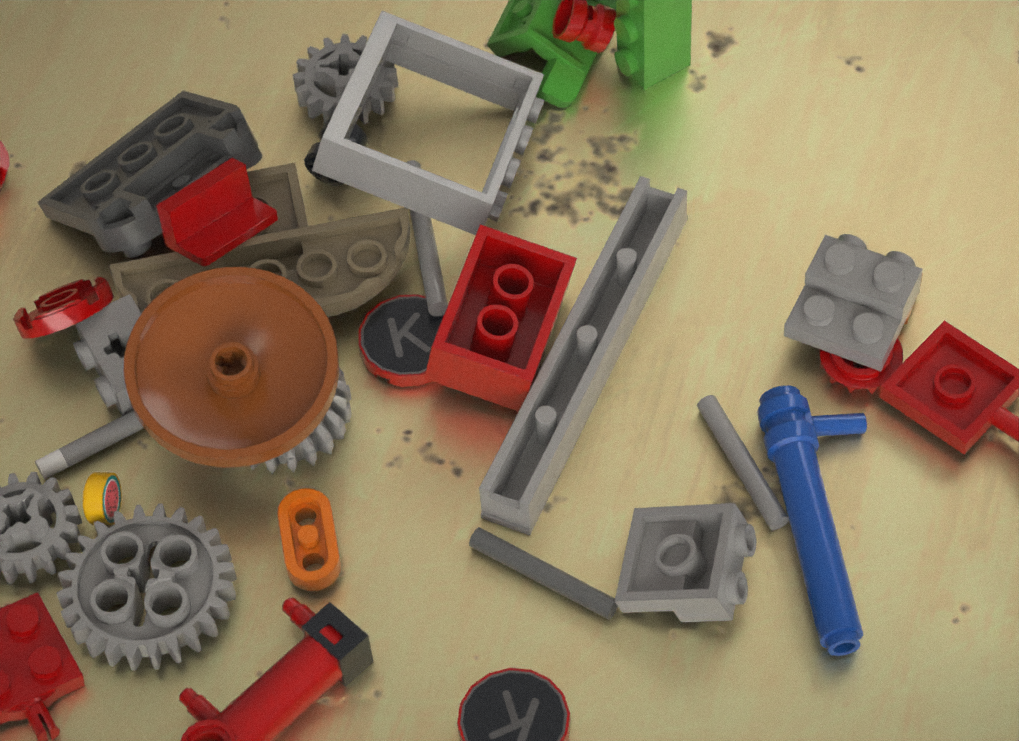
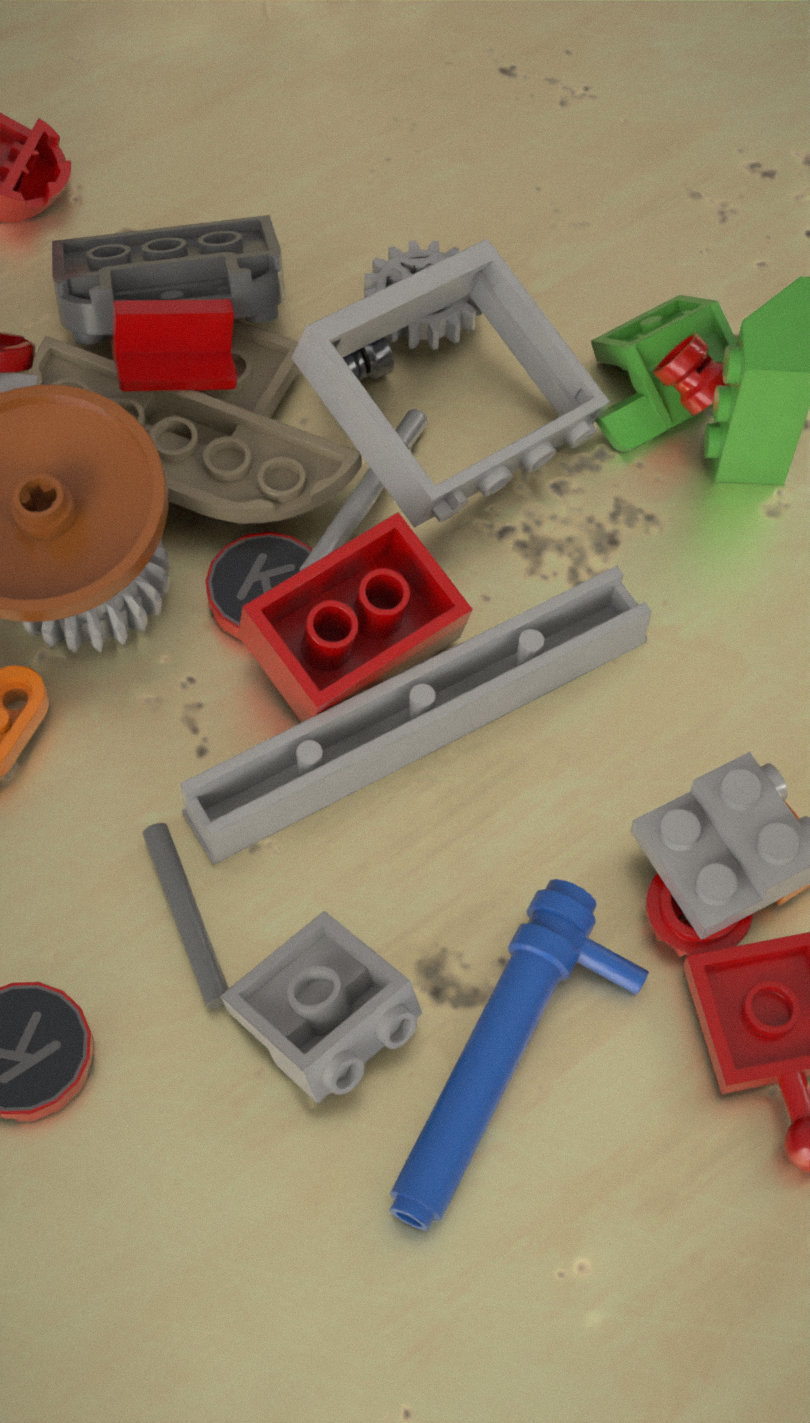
camera: 30 degrees right, 5 degrees up
light grey bar [697,395,789,530] -> none

